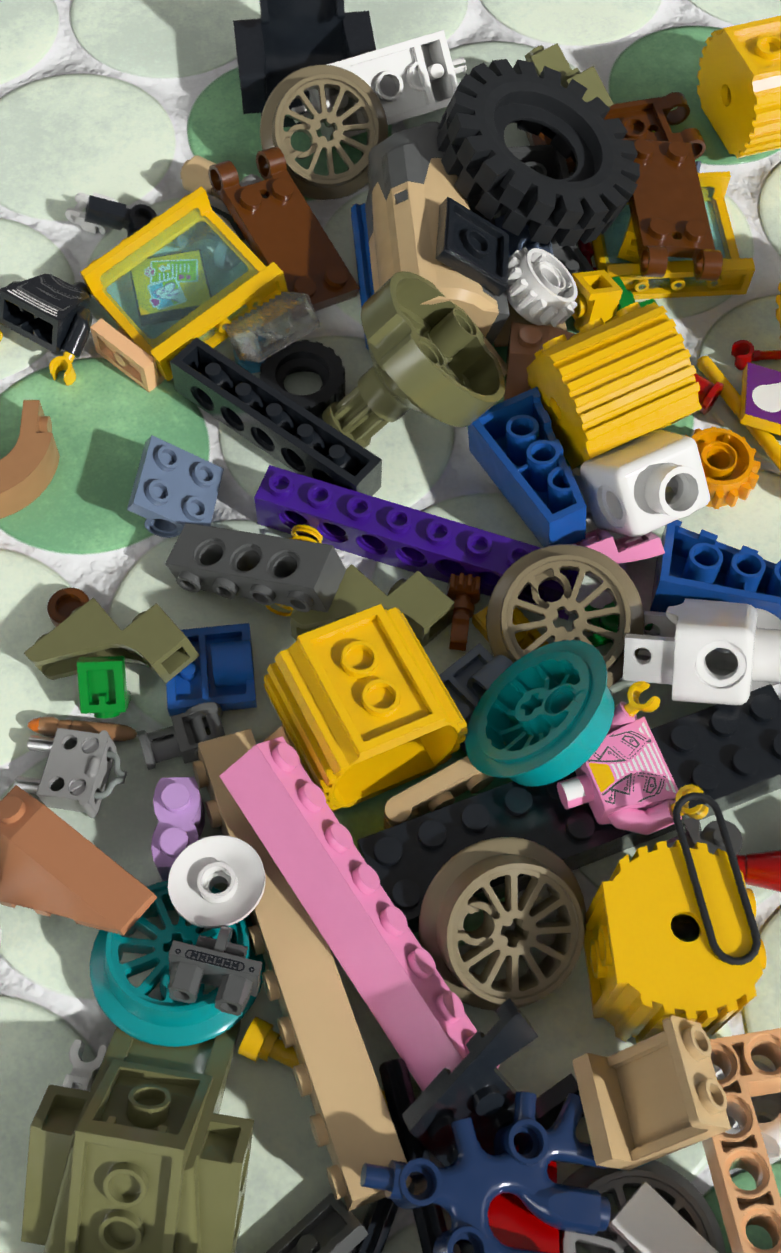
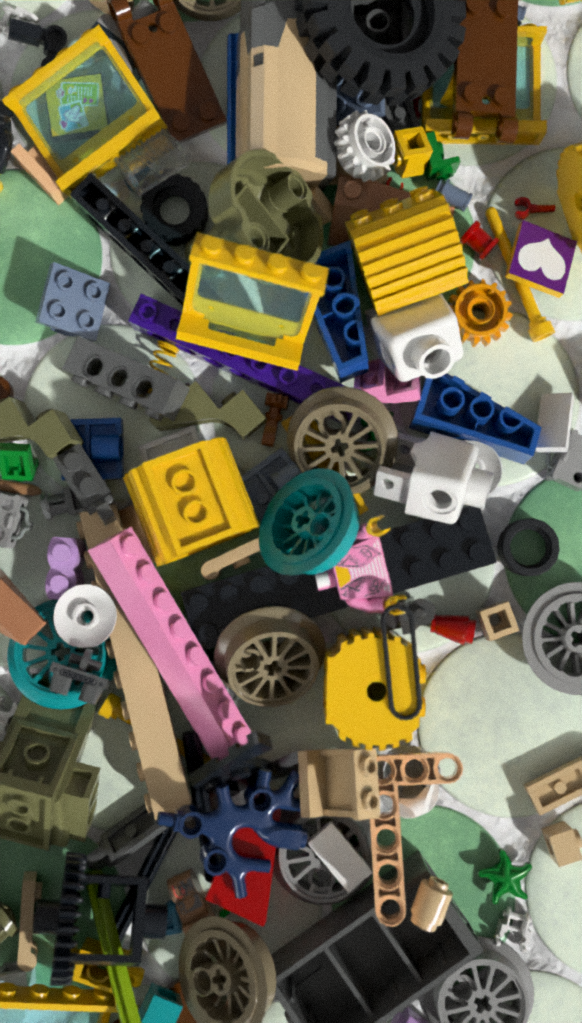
camera: 10 degrees right, 25 degrees up
black tile [436,197,509,296] -> none
none -> dark grey hinge [52,443,116,526]
none -> panel [176,232,329,371]

